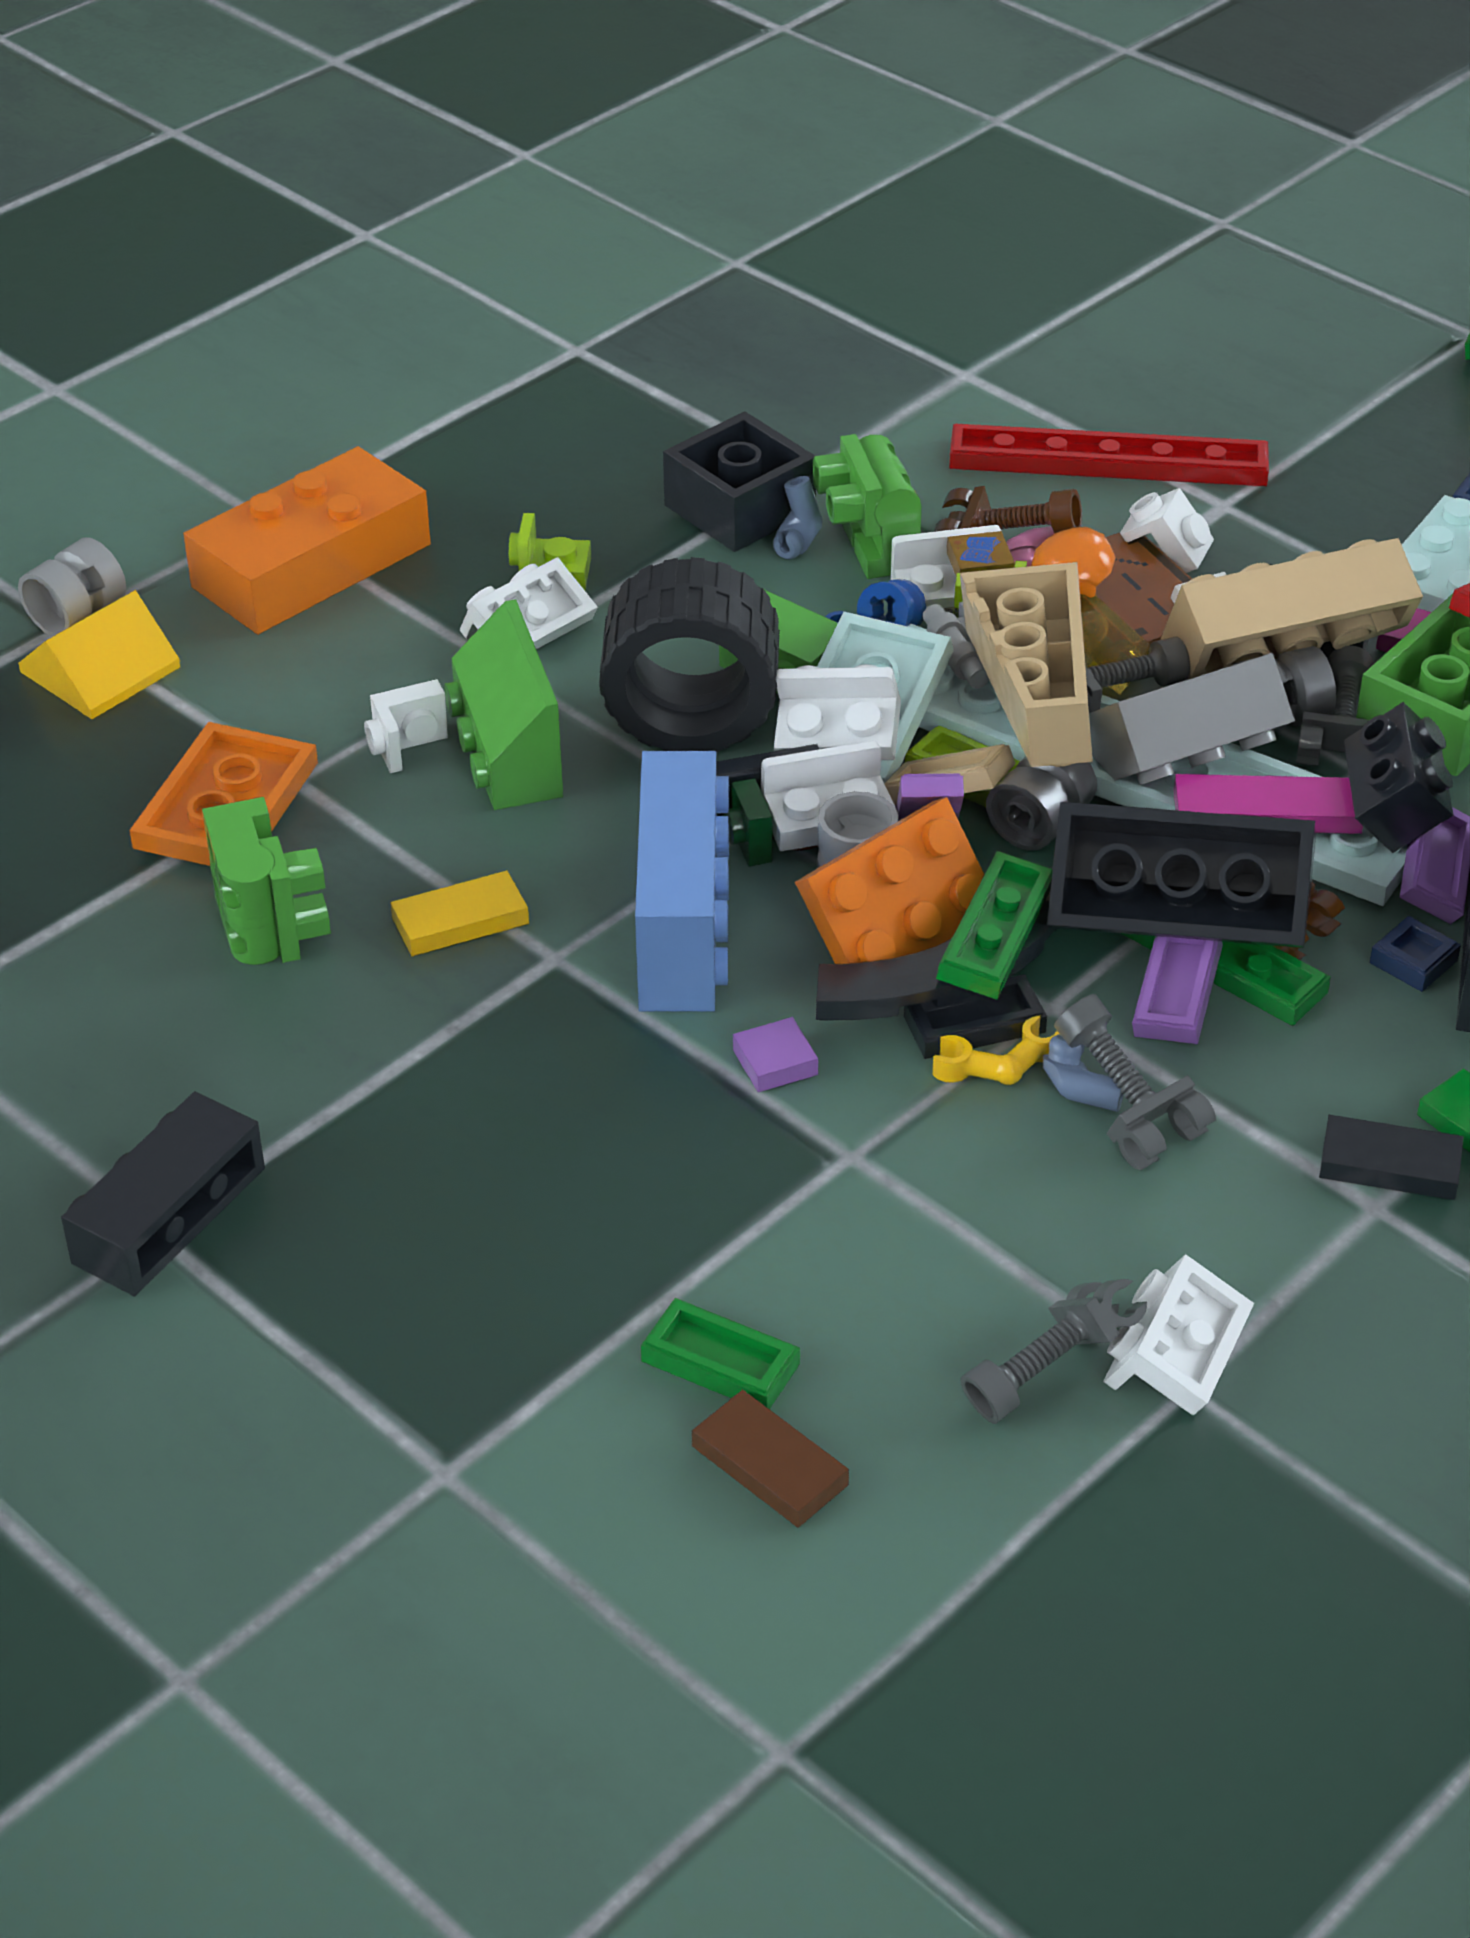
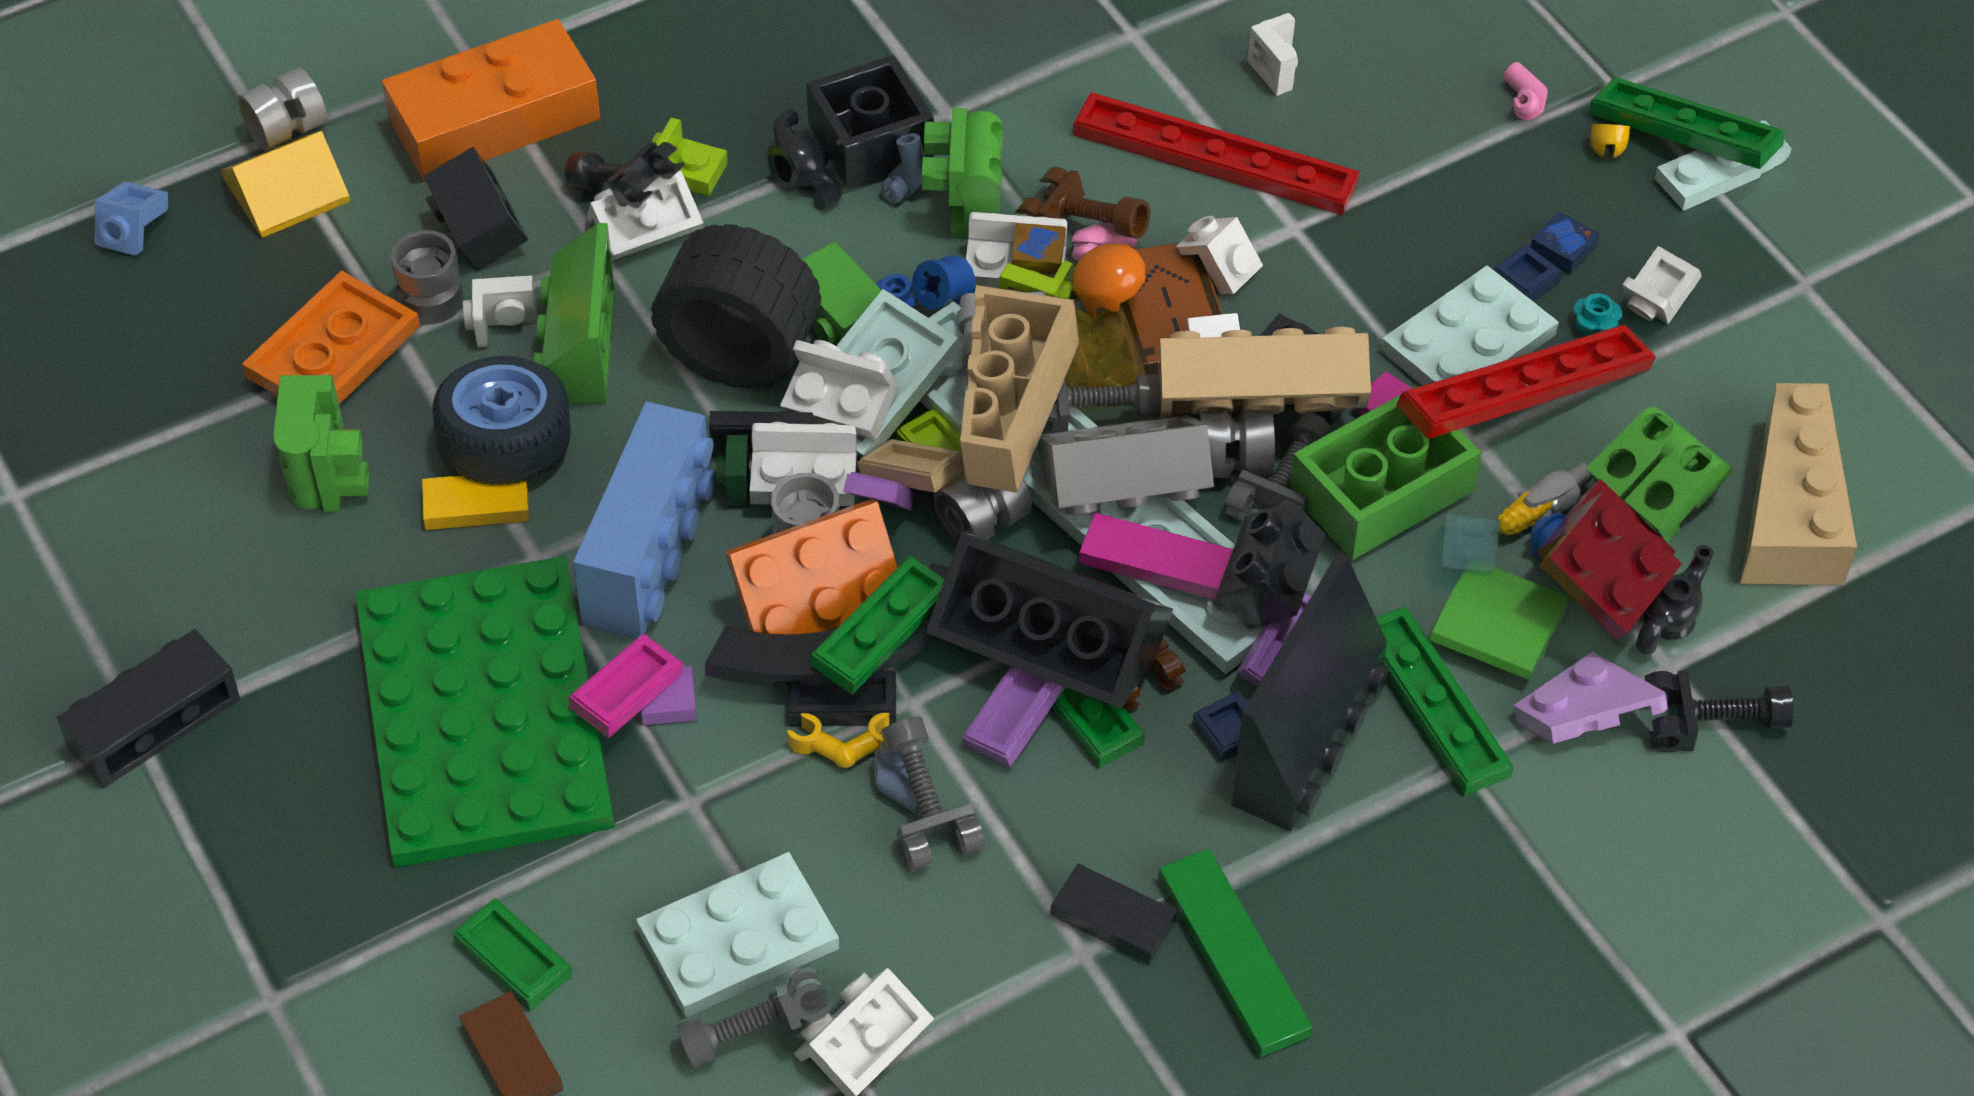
camera: 15 degrees right, 10 degrees up
none -> green plate [355,556,615,868]
none -> flat silver wheel [391,230,464,324]
none -> black brick [423,146,529,270]
none -> black wheel [432,356,571,485]
none -> black bar [564,142,685,208]
none -> dark pink tile [568,633,683,738]
none -> light aqua plate [636,852,839,1018]
none -> black piece [767,108,842,210]
none -> white bracket [1247,13,1298,96]
none -> bright pink arm [1503,62,1548,121]

